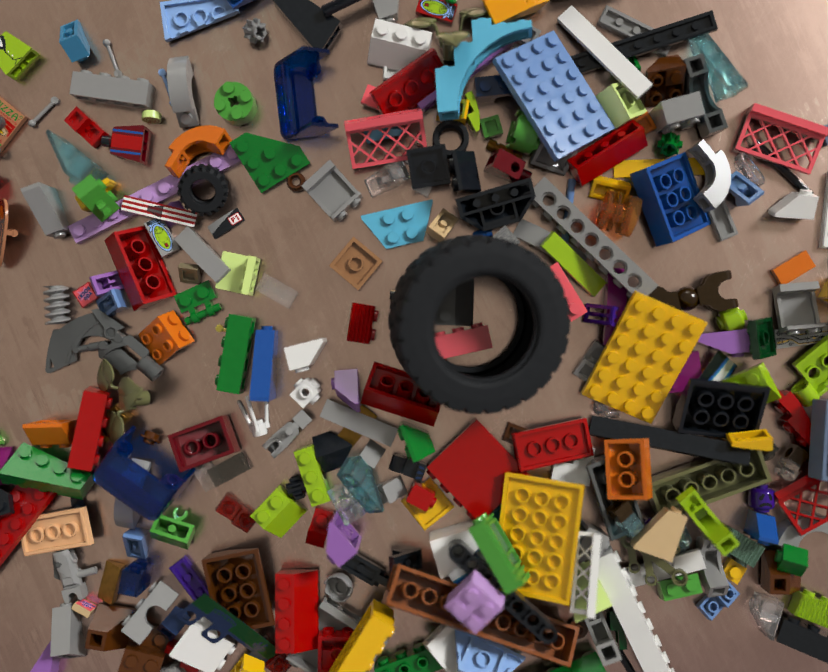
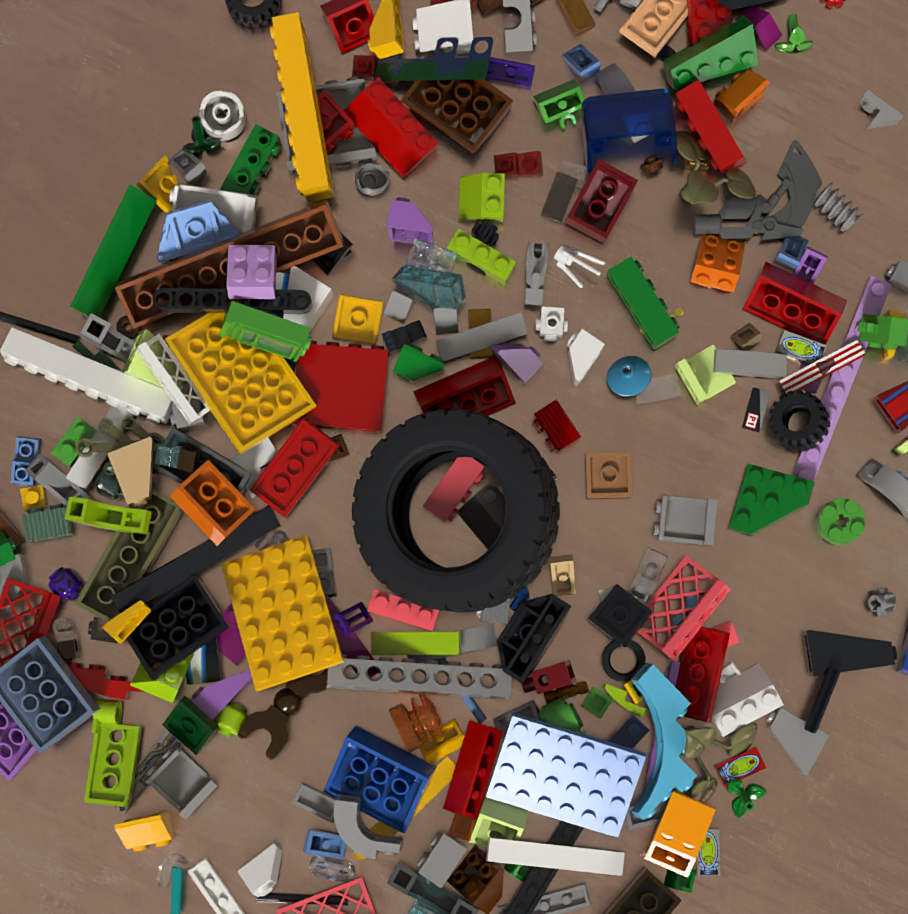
camera: 135 degrees right, 5 degrees down
tile [72,282,100,308] -> none
clear blue brick [117,559,154,598] -> none
dark blue brick [156,606,191,641] -> none
orange arch [164,125,232,178] -> none
green plate [174,280,222,325] -> none
blue slope [249,326,278,402] -> none
clear blue windscreen [274,46,338,139] -> none
reddish brown plate [287,172,306,192] -> none
red slope [305,506,335,548] -> none
black slope [312,431,352,473] -> none
black hinge [340,553,389,587] -> none
medium azure wing [361,199,433,250] -> none
red brick [406,481,437,512] -> none
black slope [448,151,481,197] -> none
green gear [657,132,683,157] -> none
blue slope [744,509,779,546] -> none
orange tile [770,250,816,284] -> none
none -> dark azure dish [607,356,652,396]

